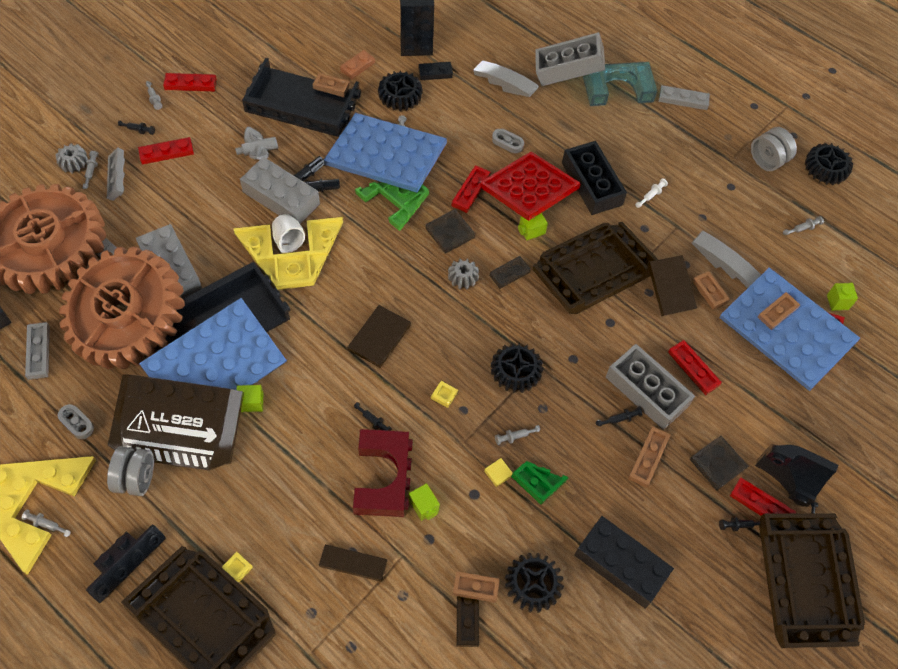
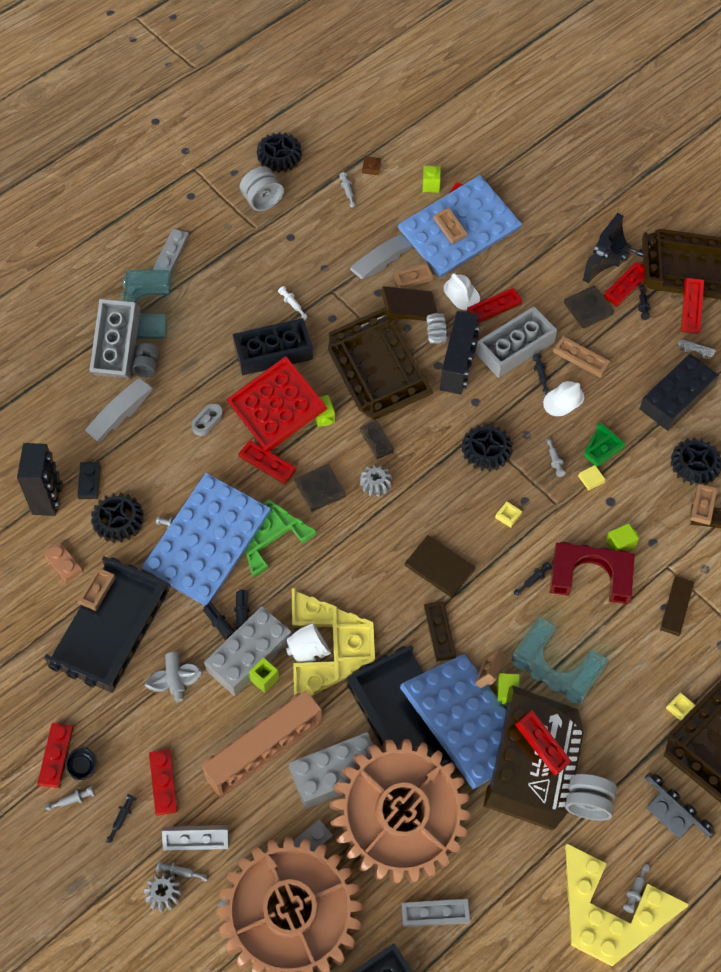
camera: 80 degrees left, 0 degrees up
light grey plate [58,404,94,439] -> none
none -> black hair [65,748,98,780]
none -> dark grey wheel [132,343,160,378]
none -> nougat brick [202,691,322,799]
none -> lime brick [249,657,279,693]
none -> reddish brown plate [362,156,381,175]
none -> dark brown tile [424,601,456,662]
none -> light grey gear [426,313,447,344]
none -> black brick [440,311,481,395]
none -> white piece [444,273,480,311]
none -> medium nougat plate [475,649,504,689]
none -> clear light blue arch [511,616,609,705]
none -> red plate [515,710,571,775]
none -> white piece [543,381,584,416]
none -> clear smoke plate [678,337,716,359]
none -> red plate [681,278,704,334]

